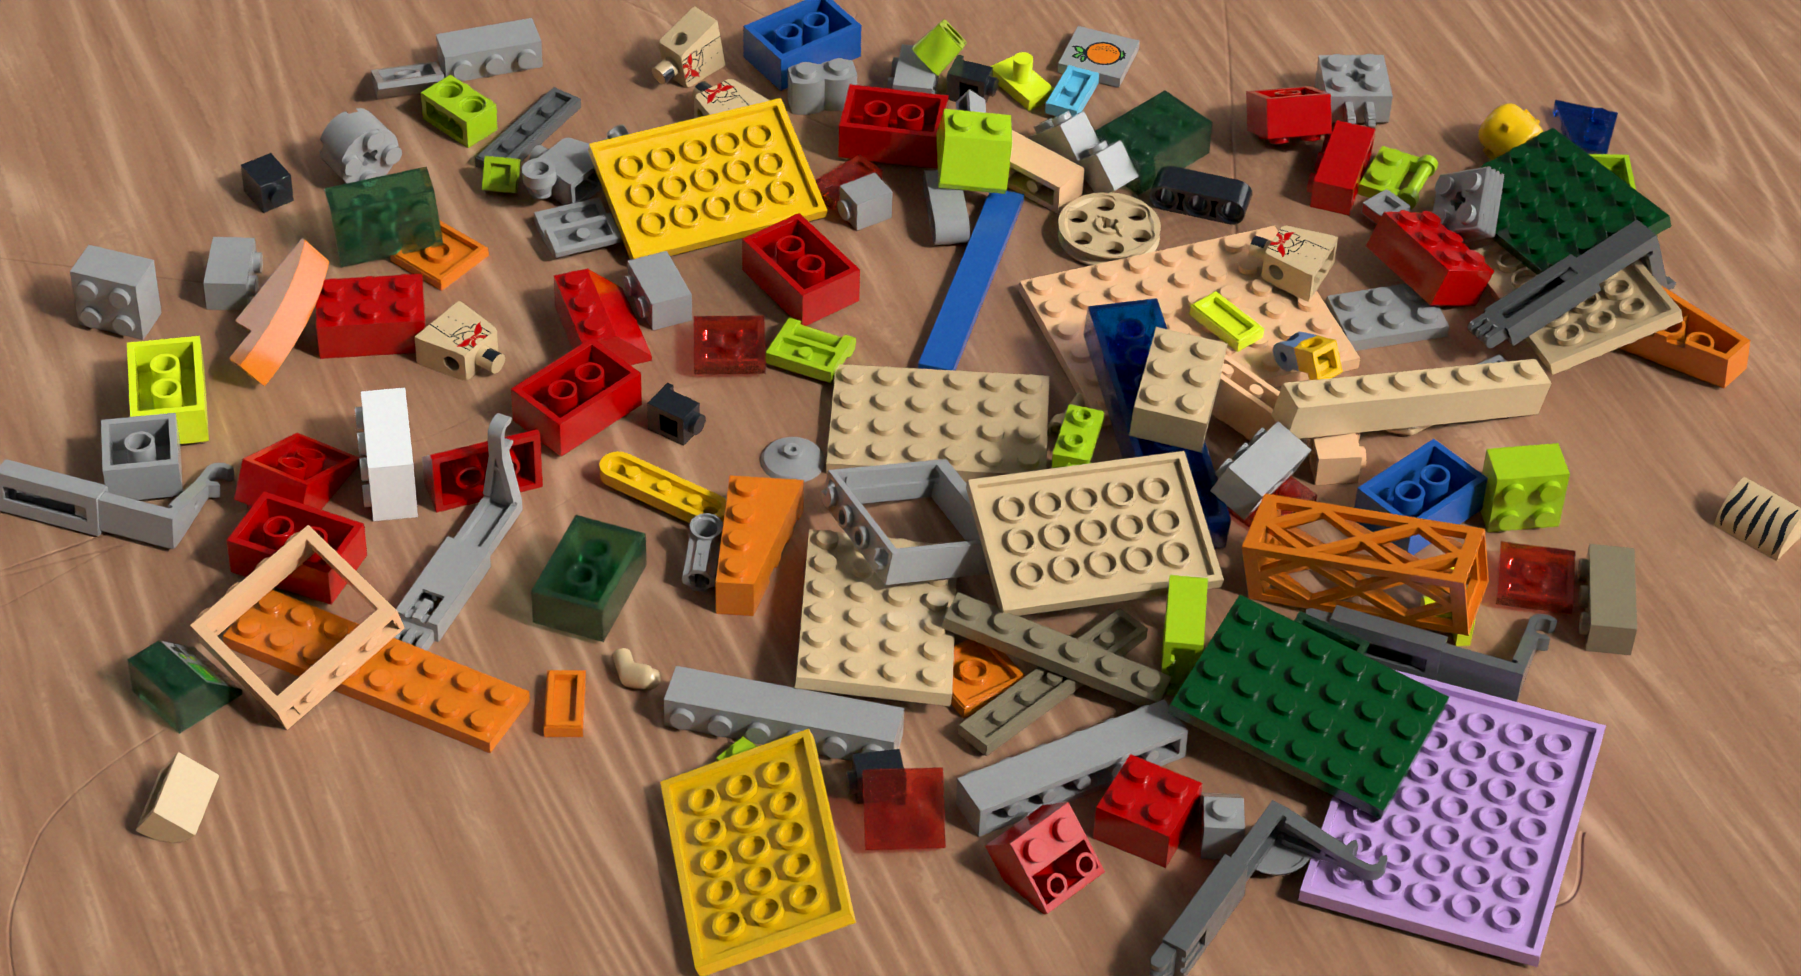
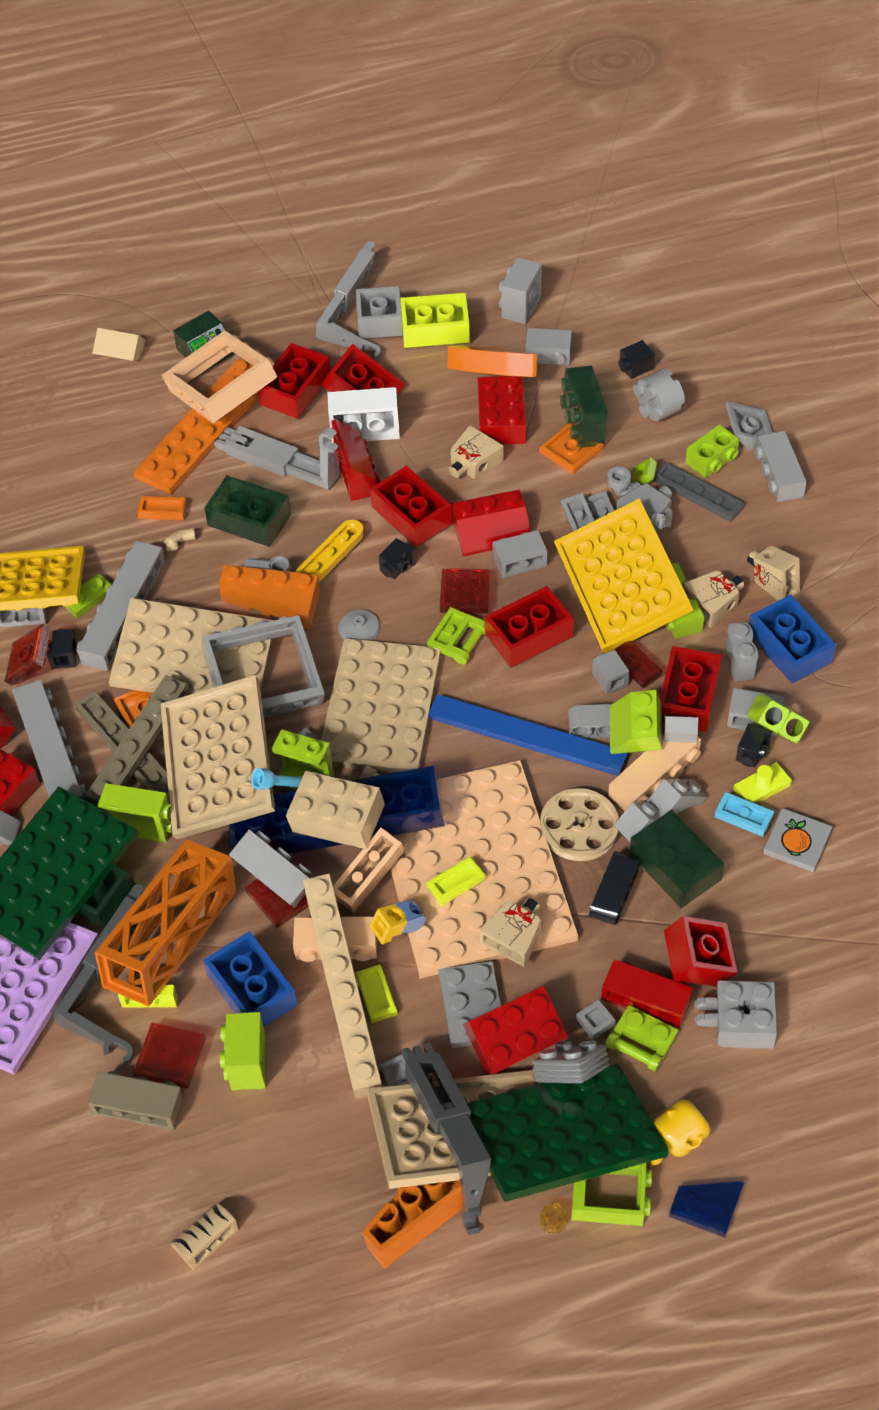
camera: 100 degrees right, 10 degrees up
none -> medium azure piece [251,768,353,790]

